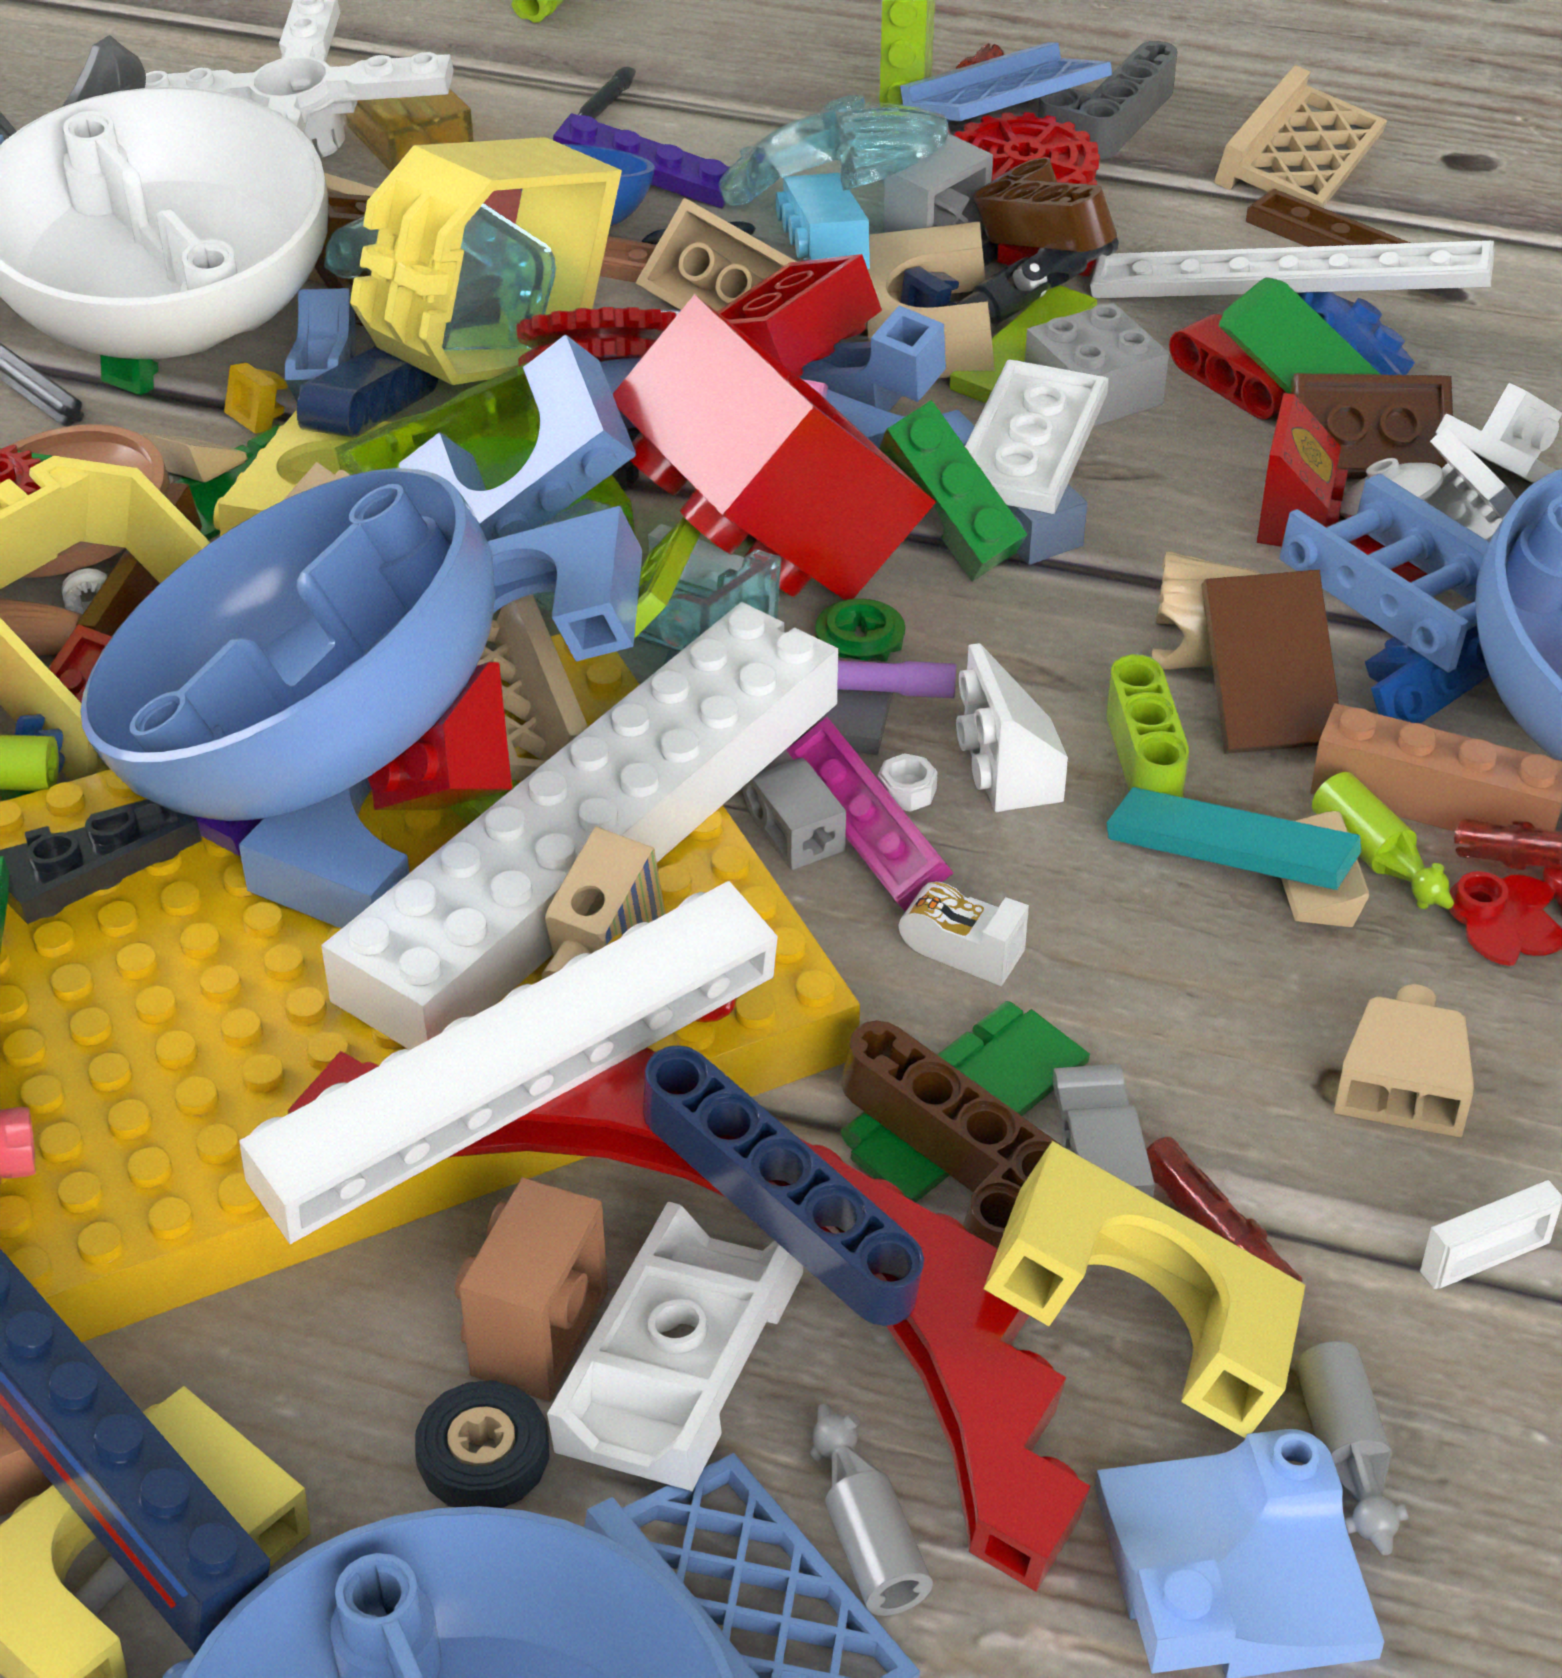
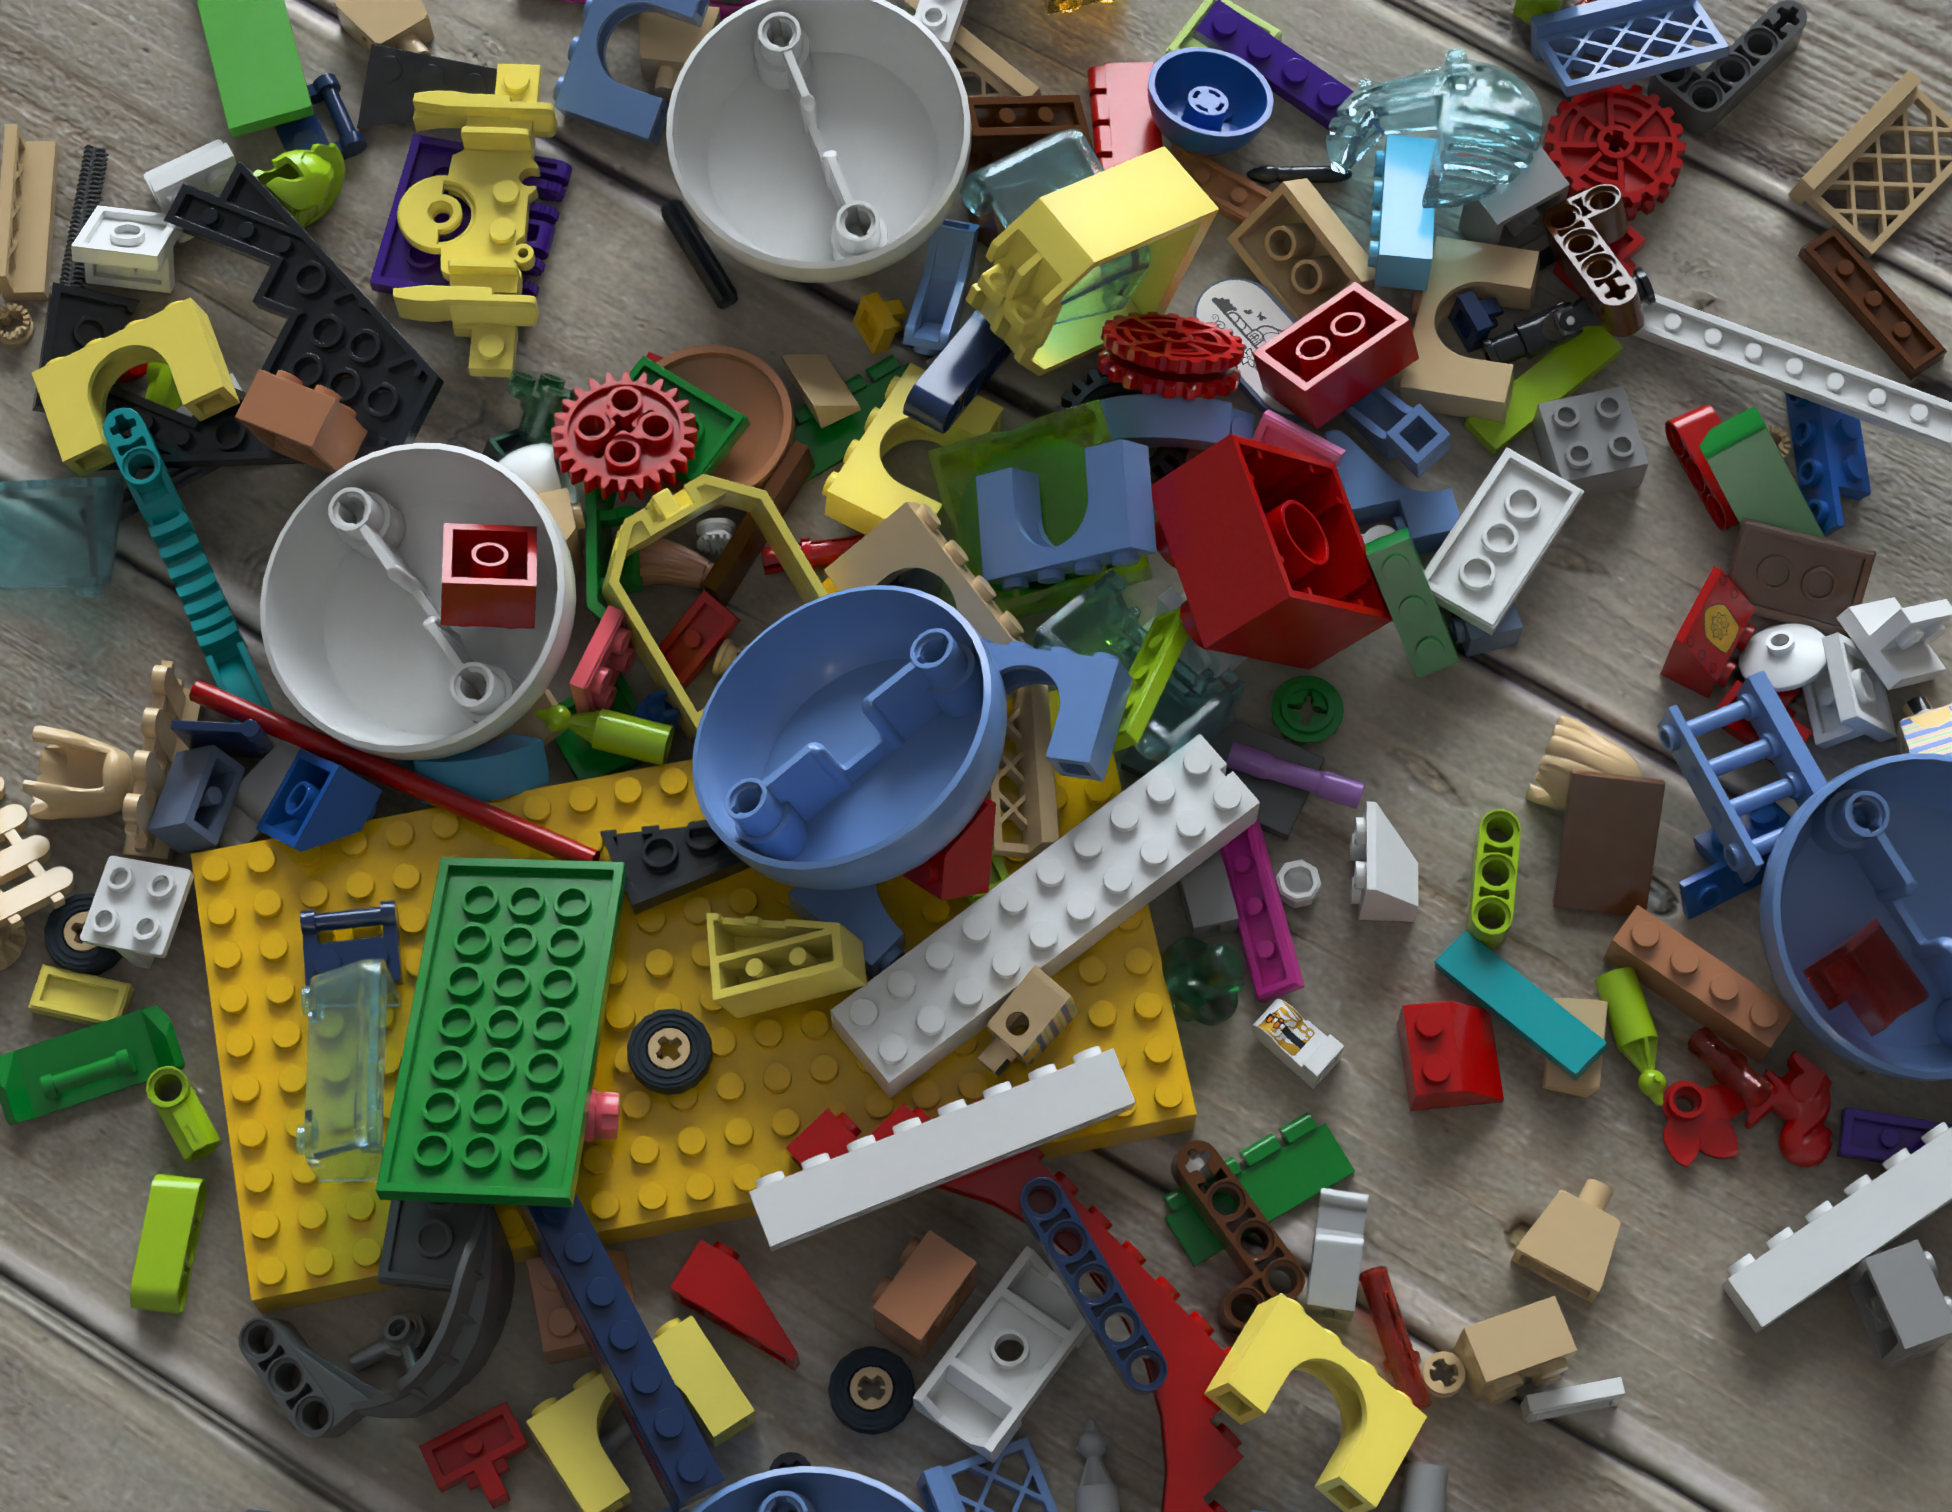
camera: 15 degrees right, 25 degrees up
none -> black bush [627,1009,713,1095]
none -> red slope [670,1239,800,1371]
none -> light yellow wedge [706,913,867,1018]
none -> clear green plate [1160,937,1247,1026]
none -> red slope [1397,1001,1504,1111]
none -> tan bush [1420,1351,1466,1399]
none -> tan brick [1453,1296,1577,1405]

